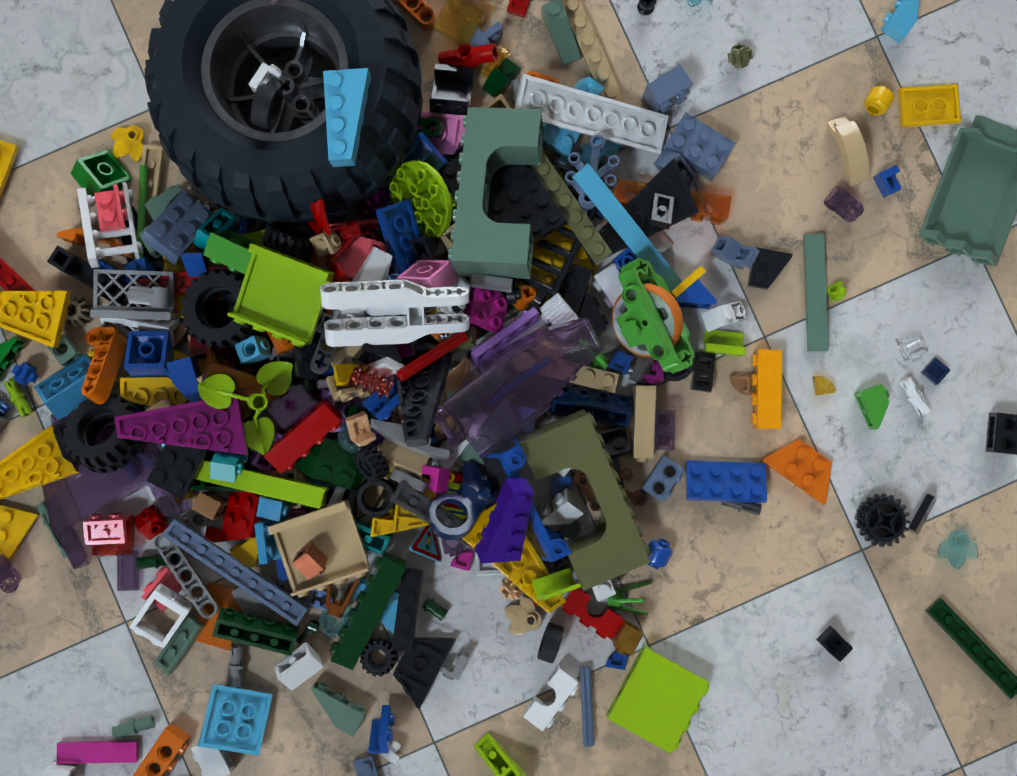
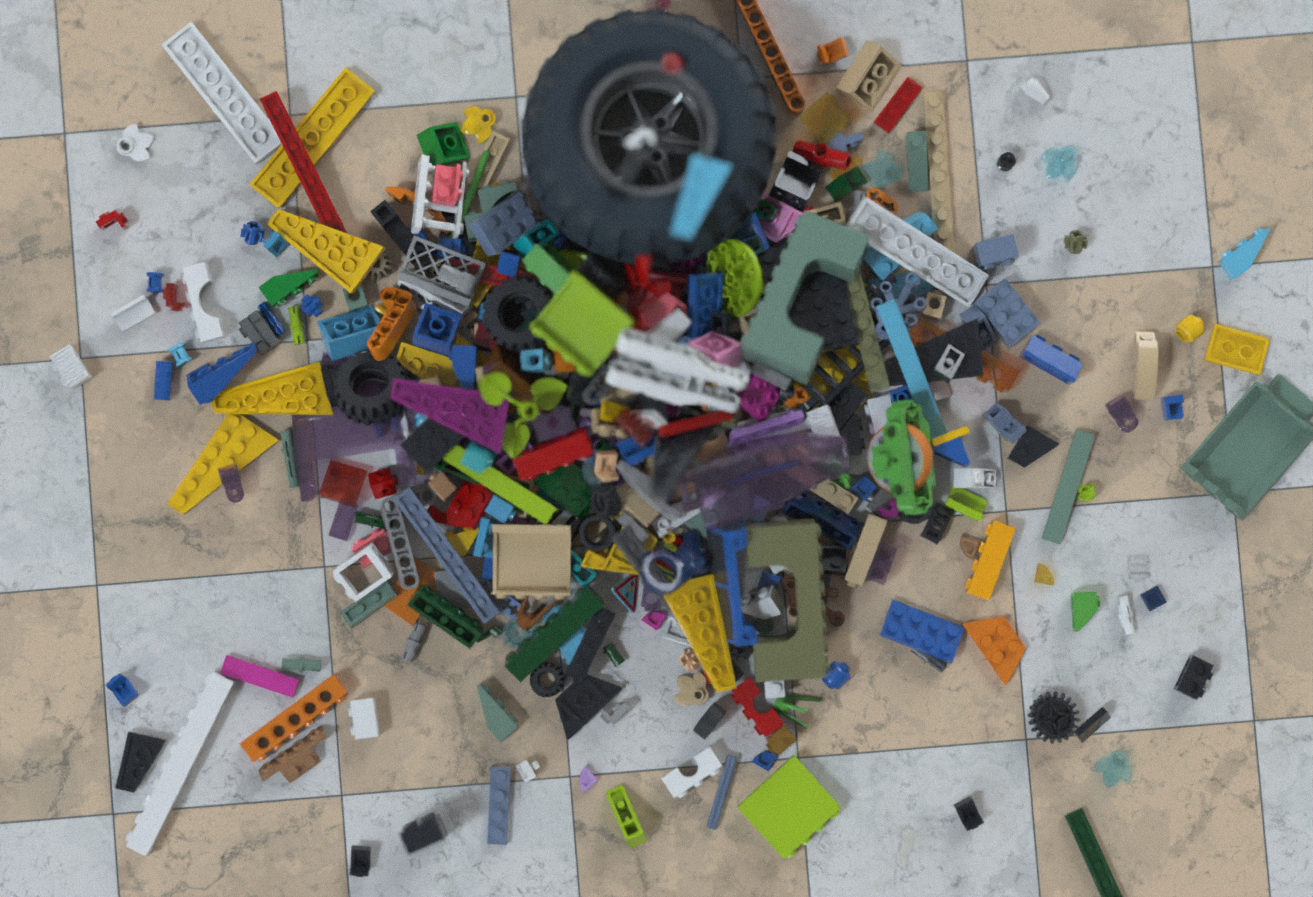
camera: 15 degrees right, 0 degrees up
coral bracket [83,512,129,545] -> none
medium azure plate [198,684,273,756] -> none
white brick [274,642,324,691] -> none
copper brick [292,542,328,580] -> none
tan bracket [309,231,342,257] -> none
blue bracket [368,705,395,754] -> none
dark pink panel [422,465,450,493] -> none
dark purple wedge [474,478,534,564] -> none
lime panel [531,568,581,600] -> none
sand blue brick [640,455,684,502] -> none
none -> lavender tile [579,766,598,793]
none -> clear light blue plate [863,150,900,189]
none -> tan brick [921,290,947,320]
none -> slope [1019,335,1083,385]

